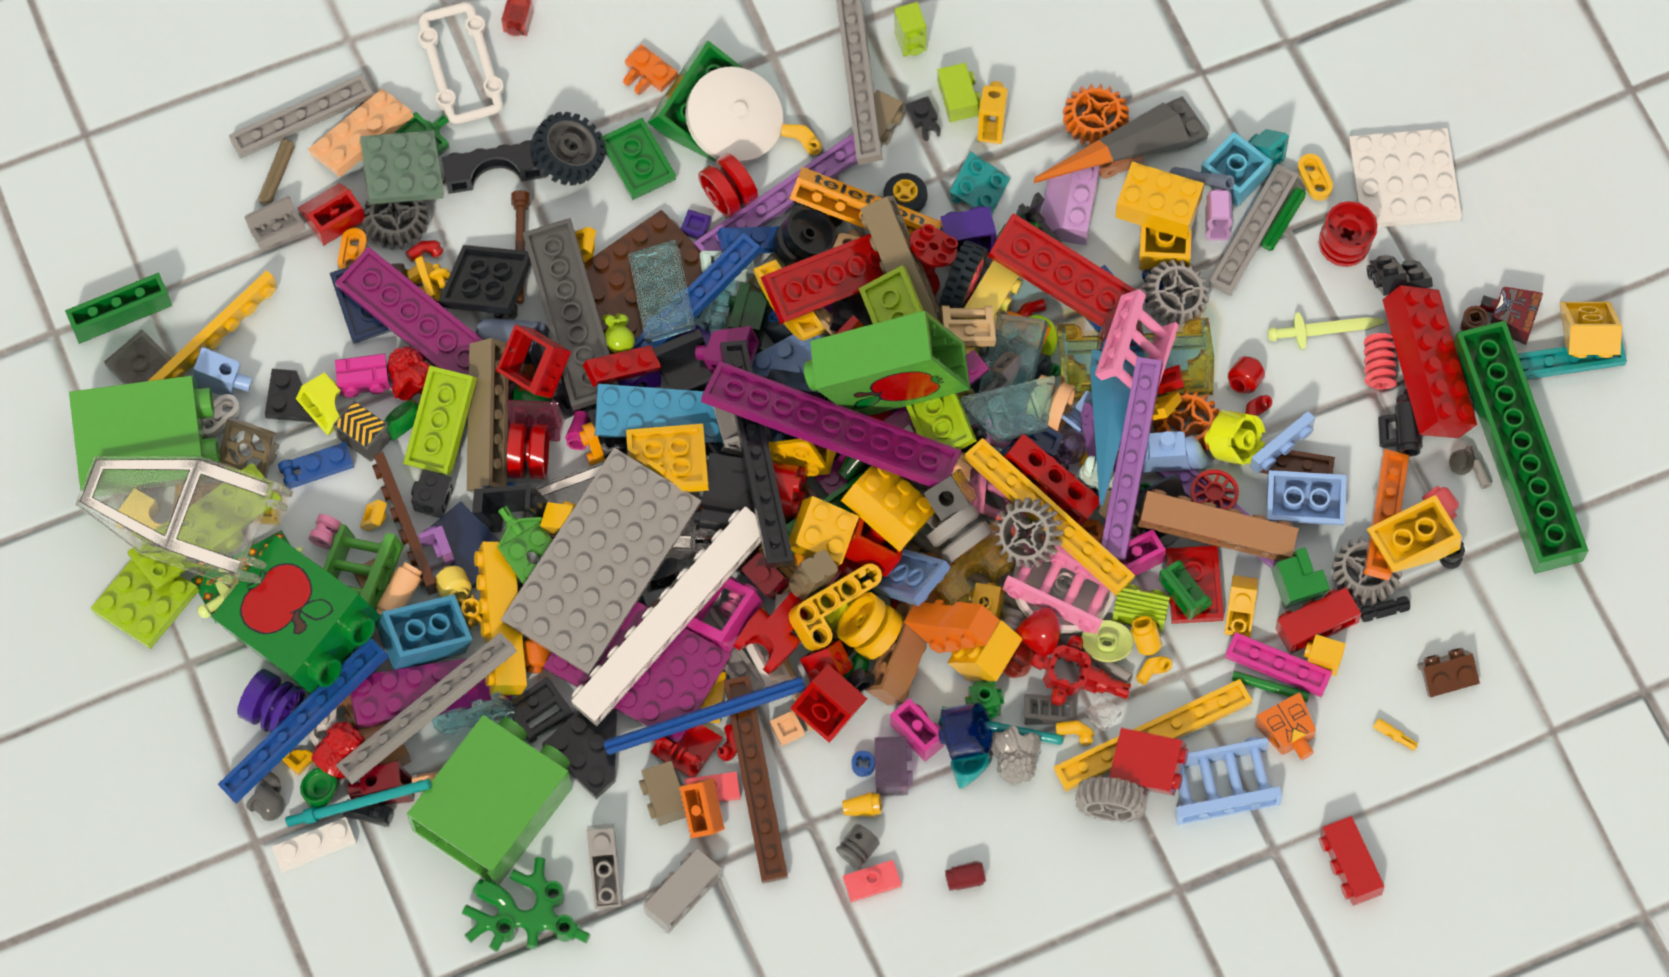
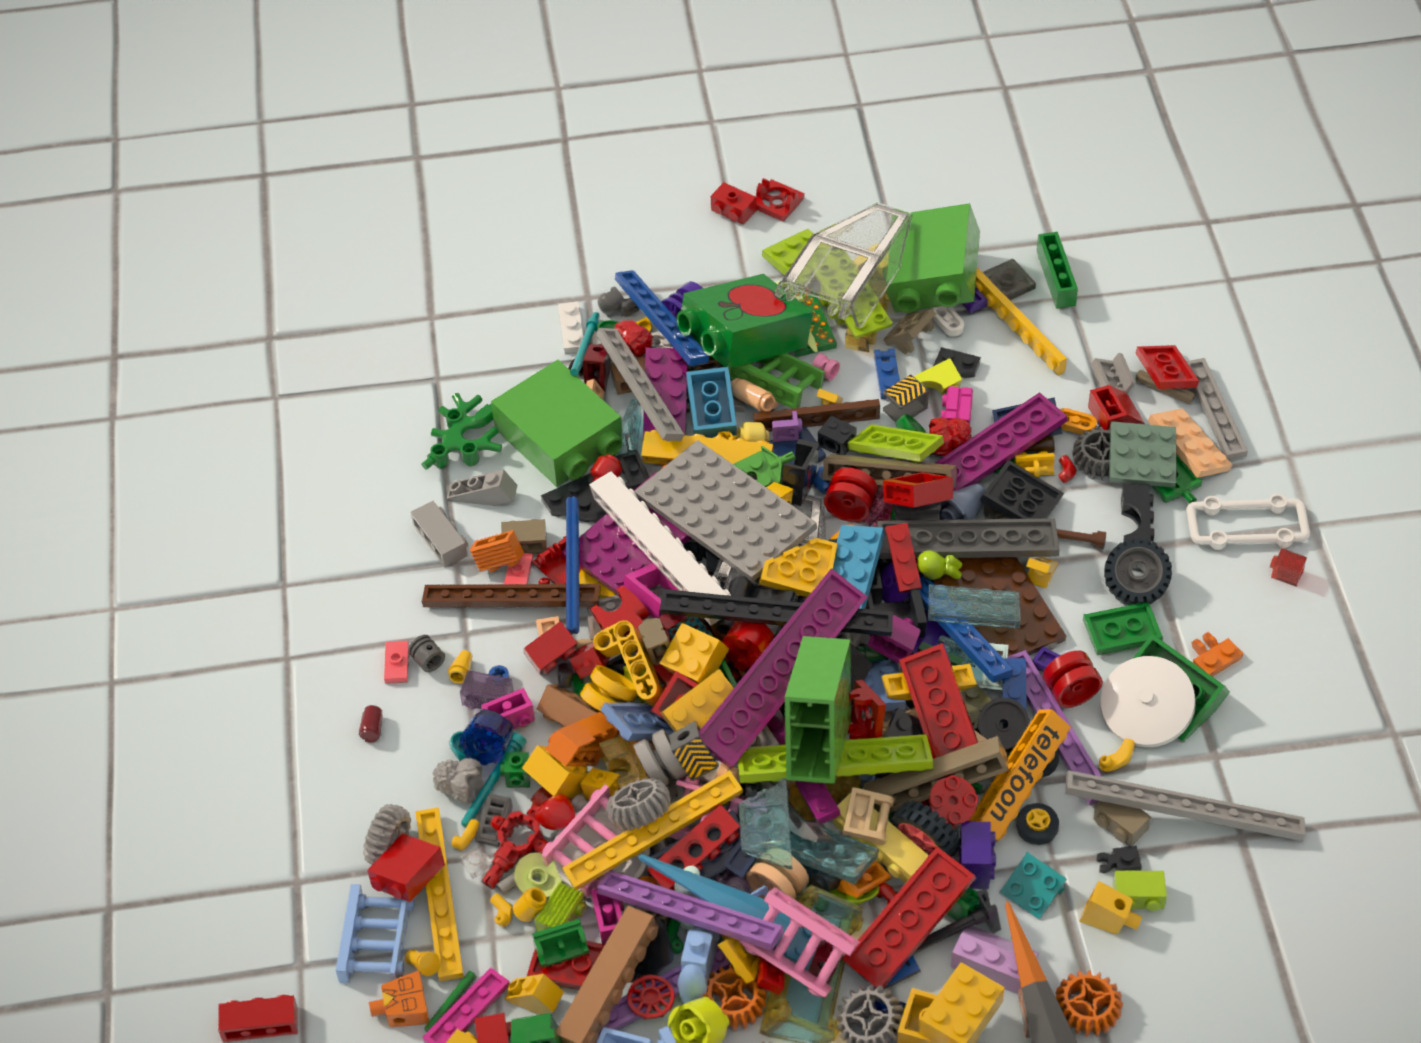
camera: 105 degrees right, 15 degrees down
light blue torso [193,347,253,395] -> none
lime brick [894,2,927,57] -> none
none -> yellow pin [405,949,440,976]
none -> red head [590,454,622,482]
none -> red brick [710,182,757,225]
none -> red piece [756,178,805,222]
none -> red plate [1135,345,1199,390]

